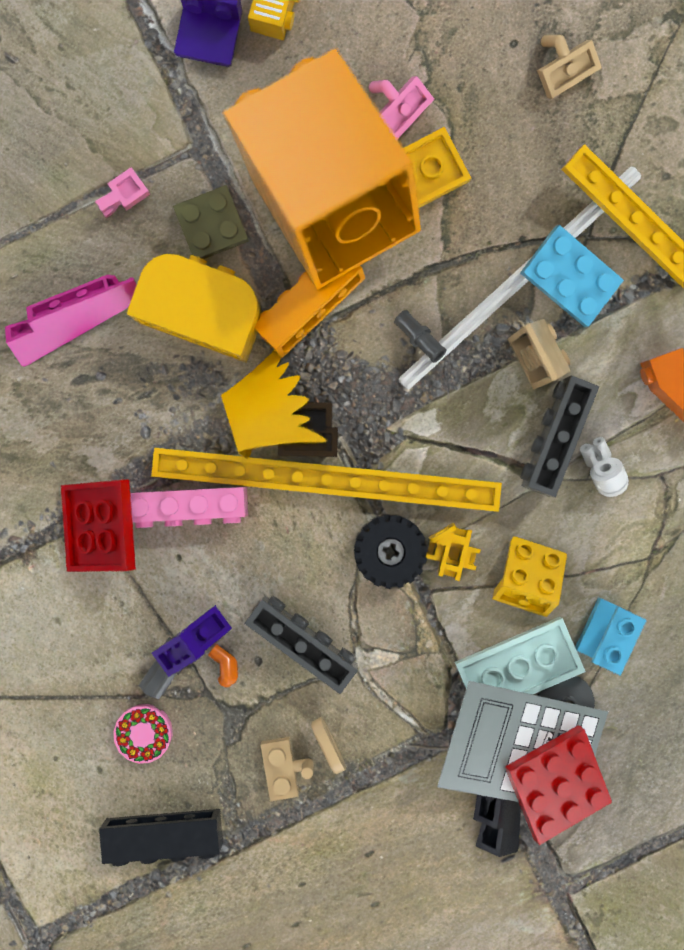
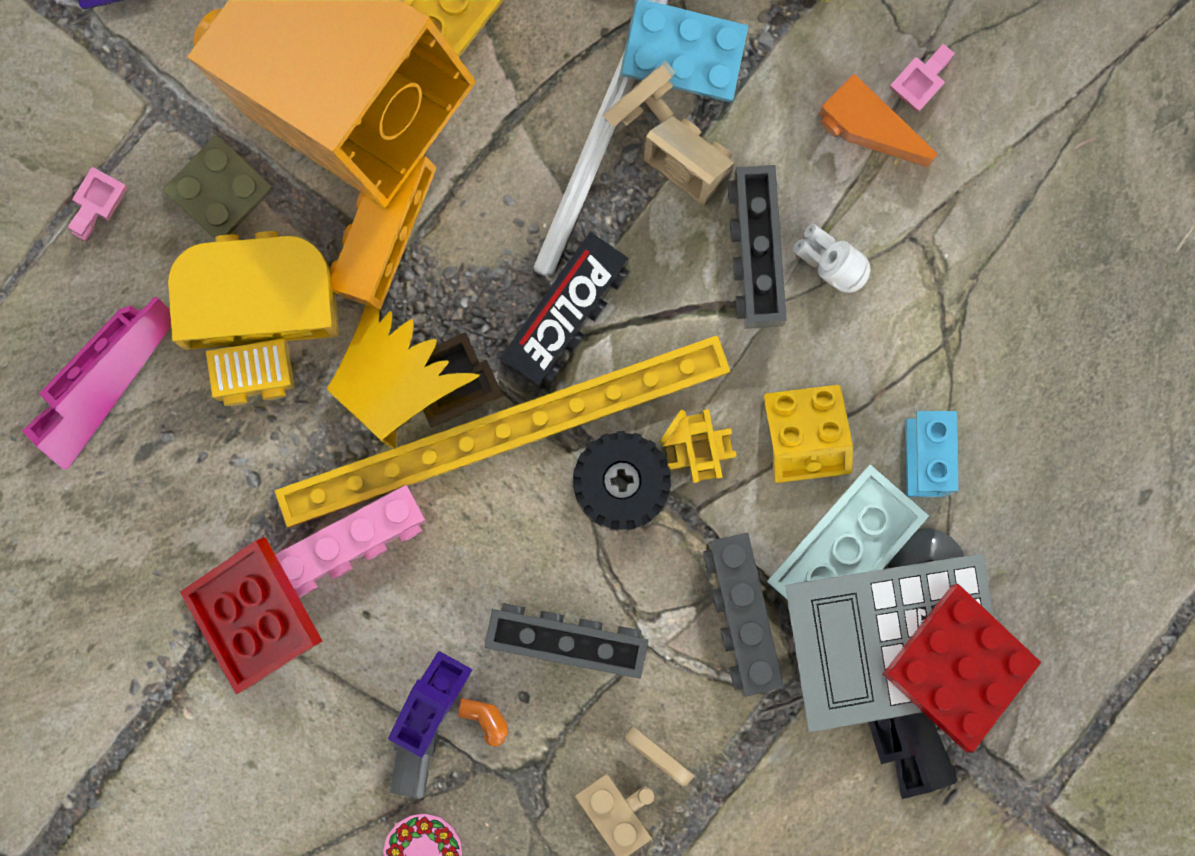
camera: 30 degrees left, 5 degrees down
dark grey pin [394,310,447,363] -> none
none -> yellow brick [206,339,295,406]
none -> black brick [500,231,630,389]
none -> tan plate [603,60,676,128]
none -> dark grey brick [703,533,784,697]

